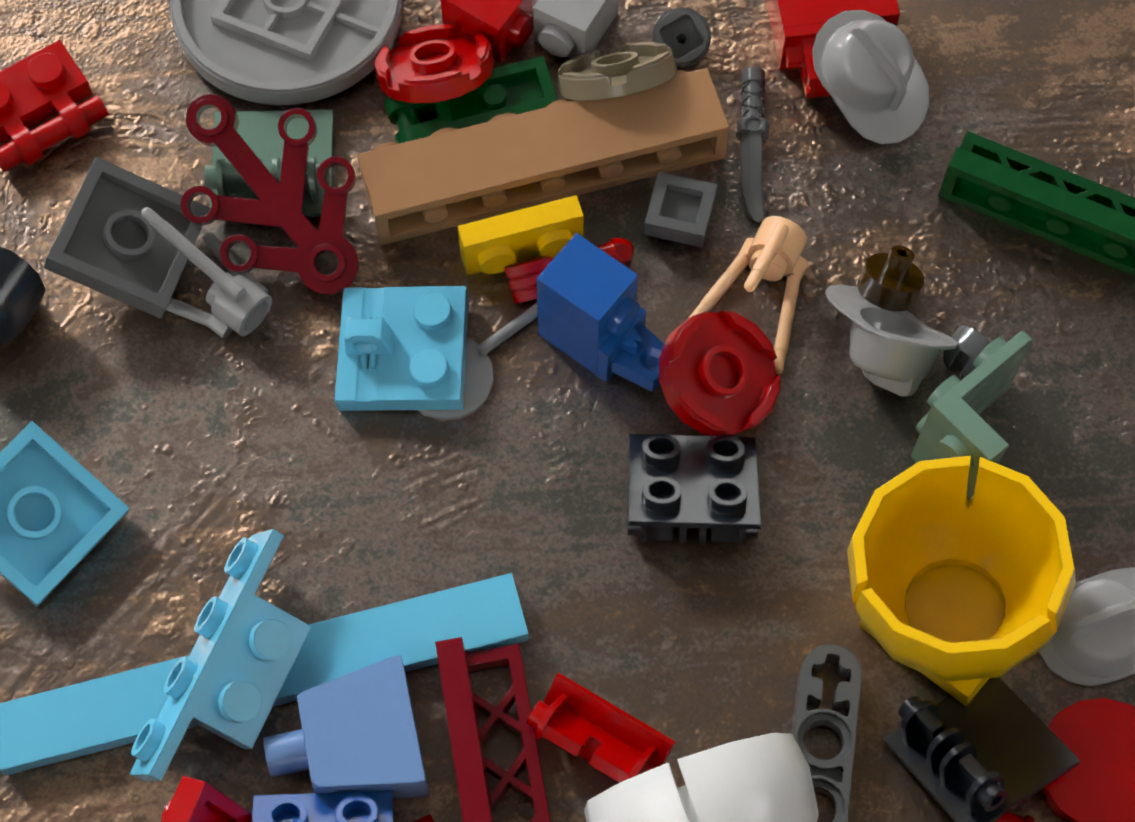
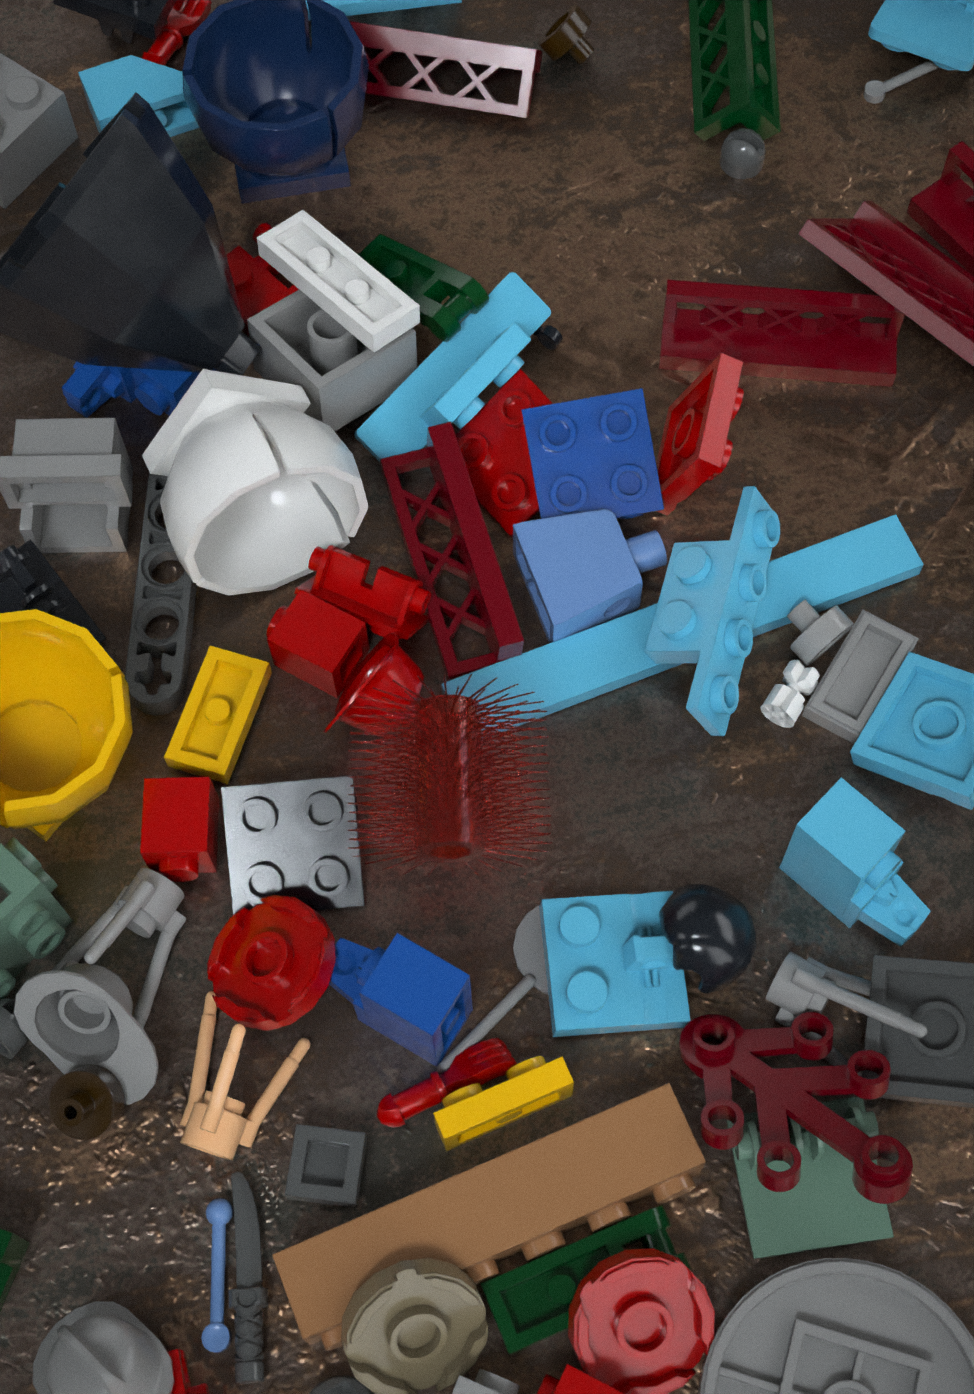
camera: 175 degrees right, 0 degrees up
none -> light grey plant [51,868,187,1029]
none -> red brick [140,777,219,882]
none -> yellow plate [164,645,272,784]
none -> medium blue hinge [201,1198,233,1353]
none -> red brick [266,589,370,699]
none -> red piece [323,632,424,736]
none -> clear red piece [348,673,552,877]
none -> black hair [659,884,757,994]
none -> white piece [760,660,820,728]
none -> medium azure hinge [779,777,931,947]
none -> light grey tile [787,599,854,666]
none -> light grey tile [802,610,919,744]

